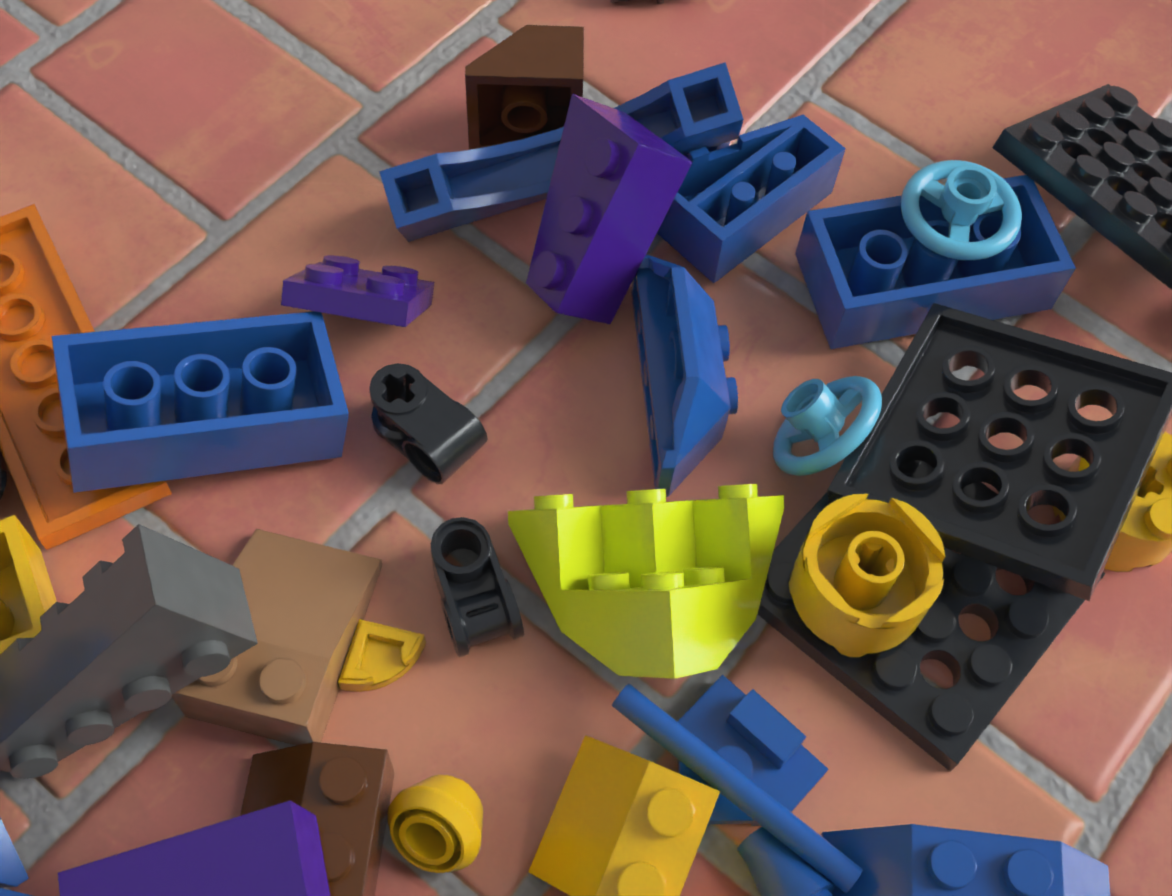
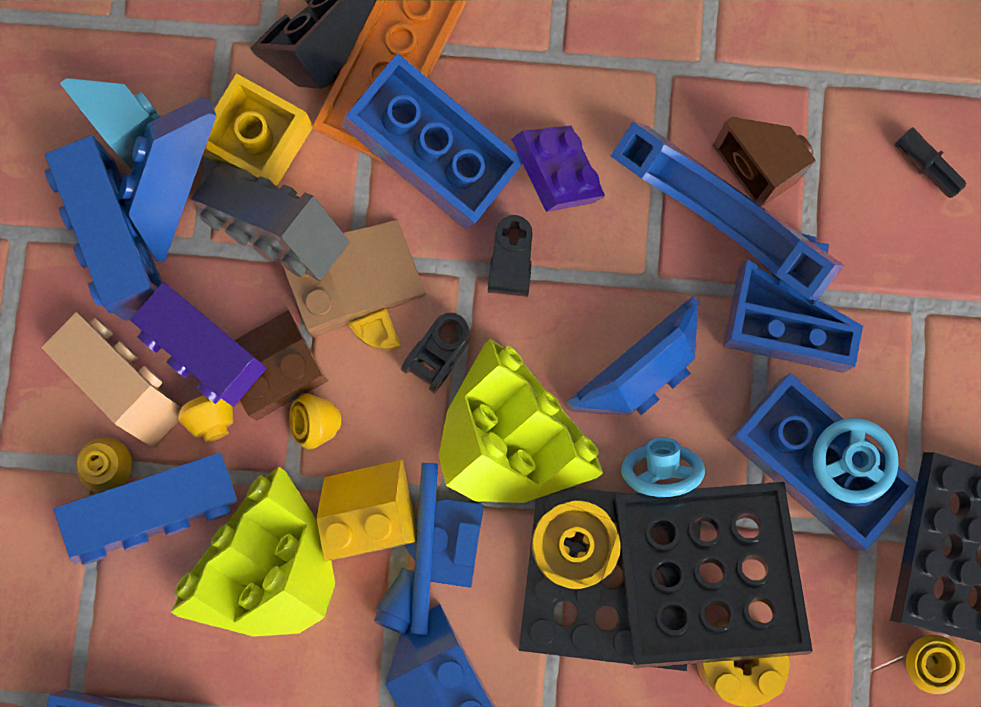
camera: 60 degrees right, 20 degrees up
dark purple wedge [526,94,693,324] -> none

